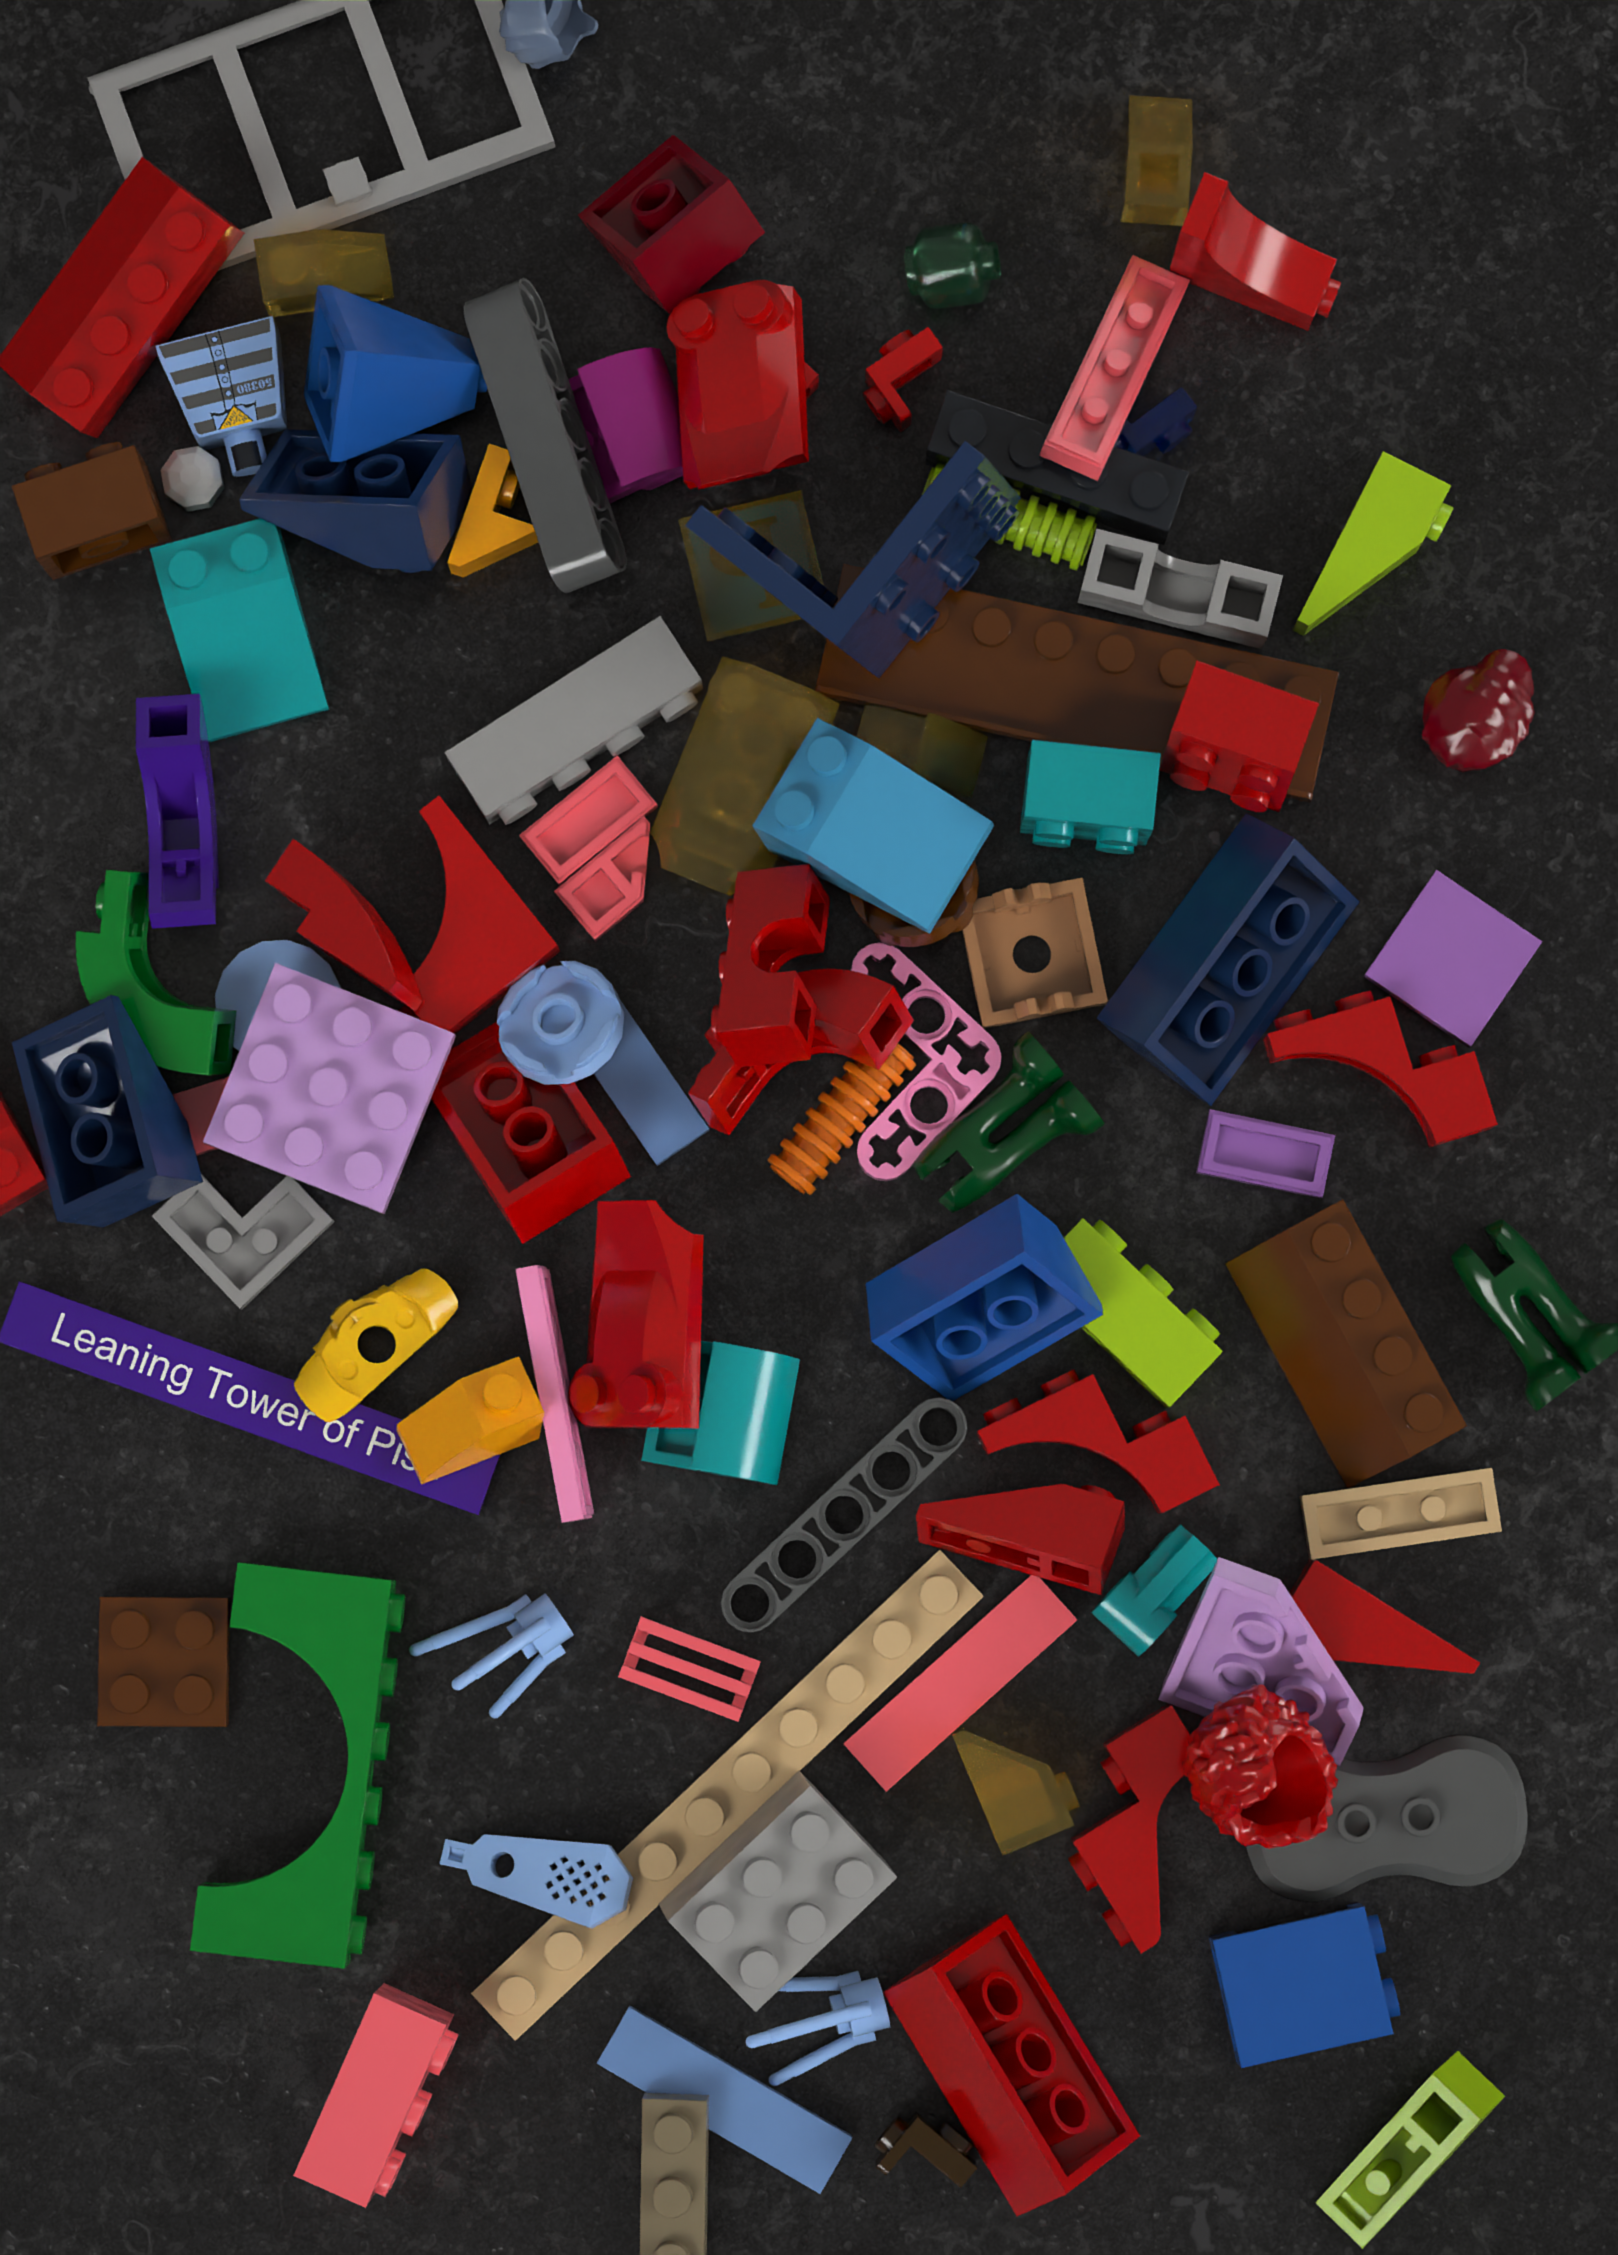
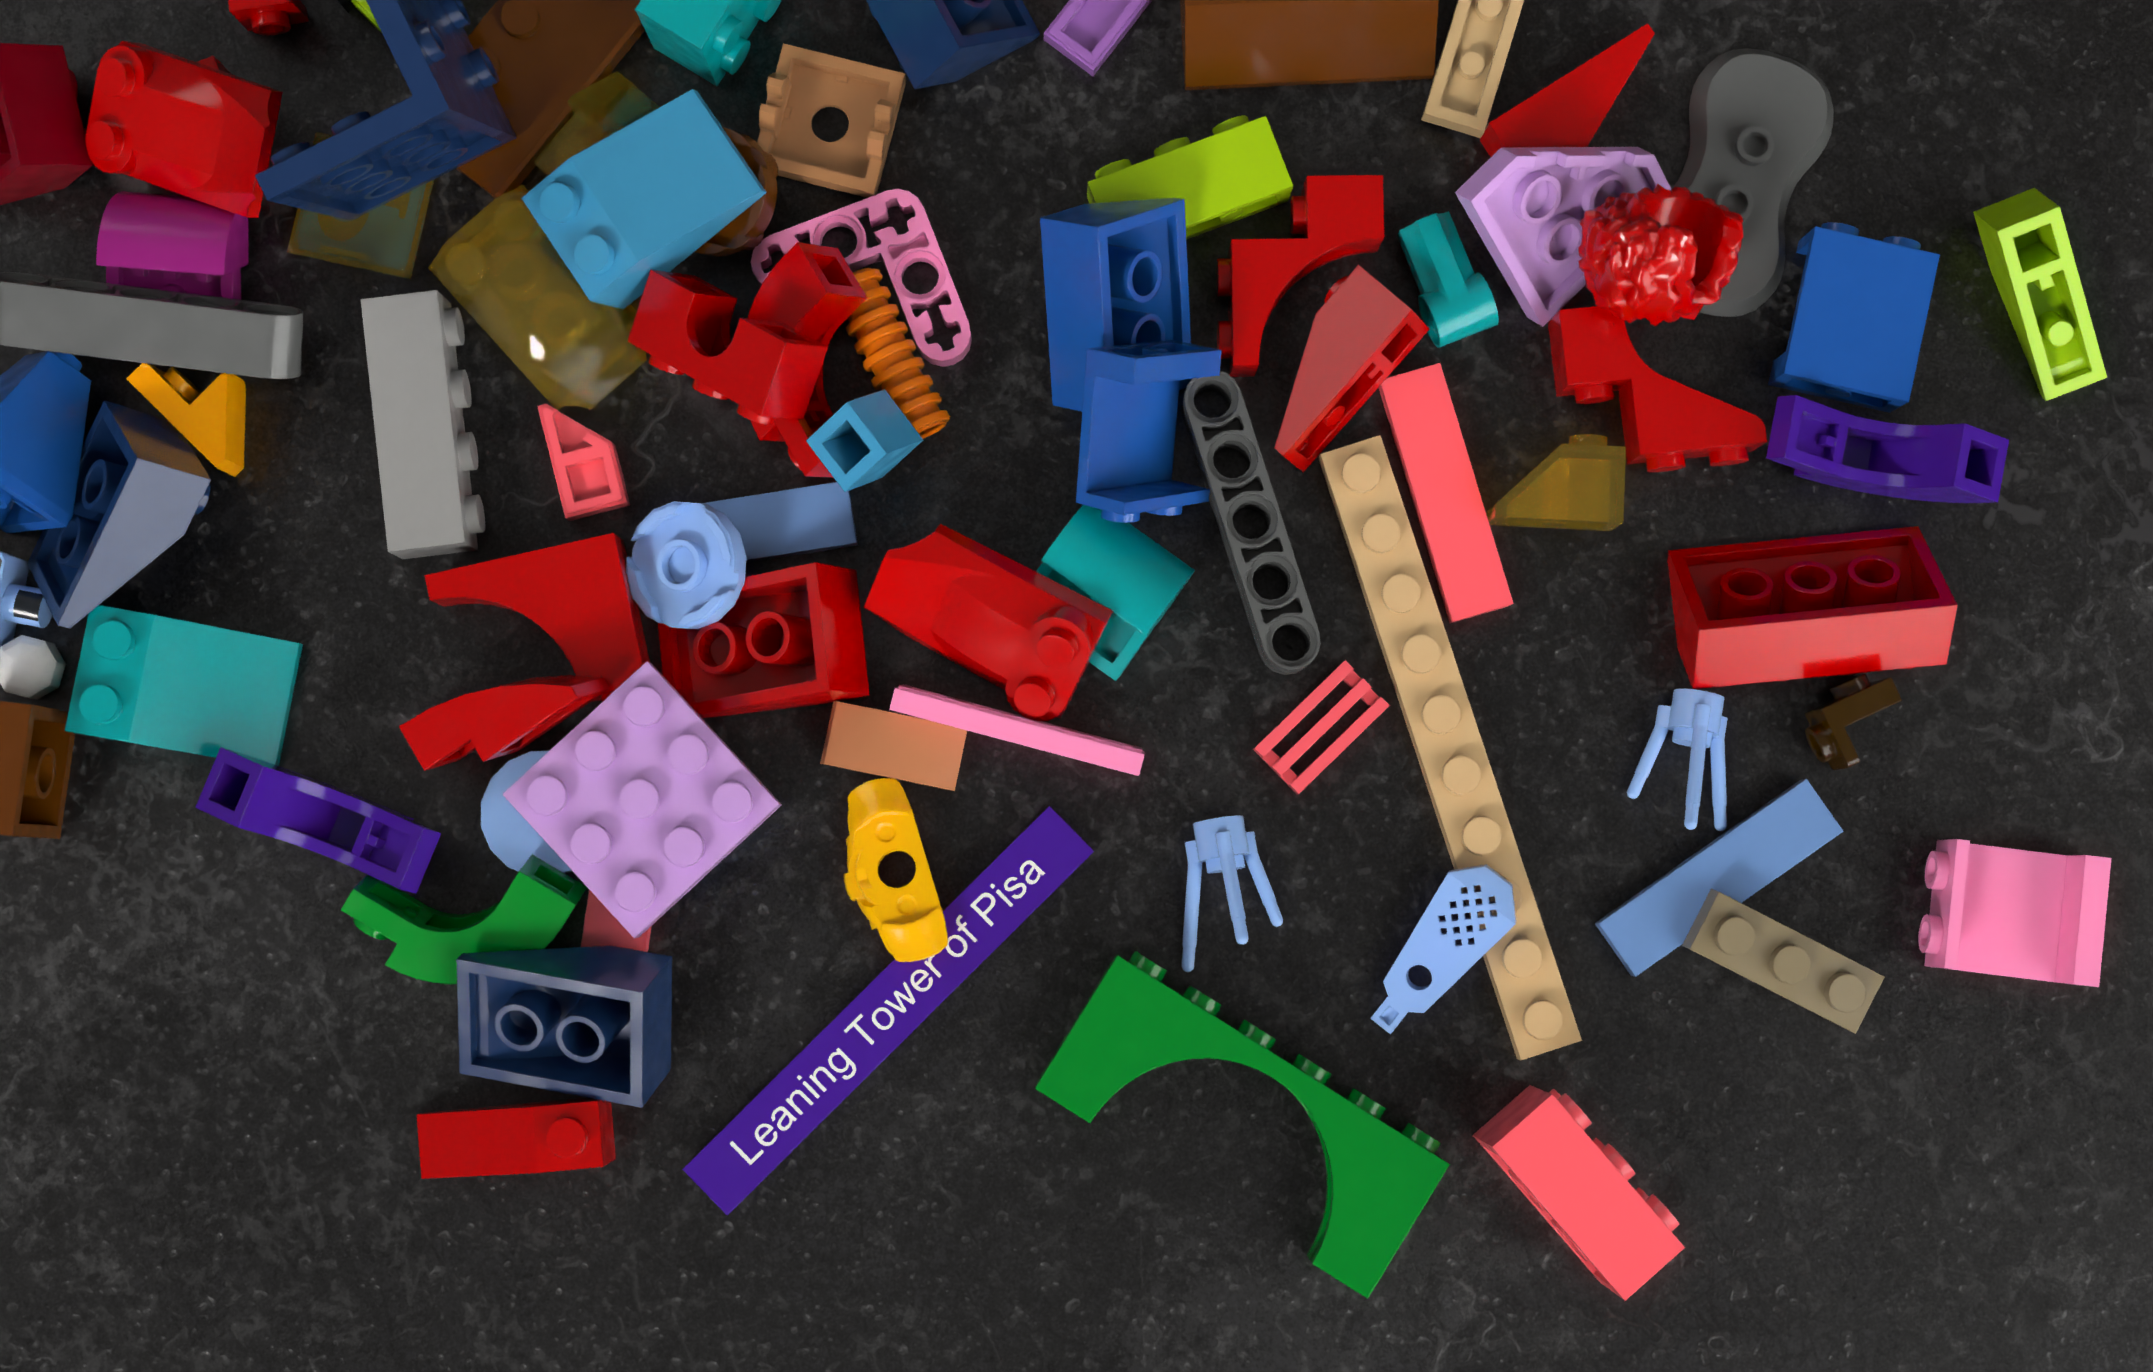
camera: 70 degrees left, 0 degrees up
reddish brown plate [97,1597,231,1727] -> none
light grey plate [152,1174,335,1309] -> none
light orange slope [396,1356,545,1485] -> none
coral tile [519,756,658,886] -> none
light grey brick [659,1771,897,2012] -> none
dark green piece [912,1031,1105,1213] -> none
none -> dark azure brick [806,389,923,492]
none -> nougat slope [820,701,967,791]
none -> blue panel [1076,340,1222,523]
none -> dark purple arch [1766,395,2009,503]

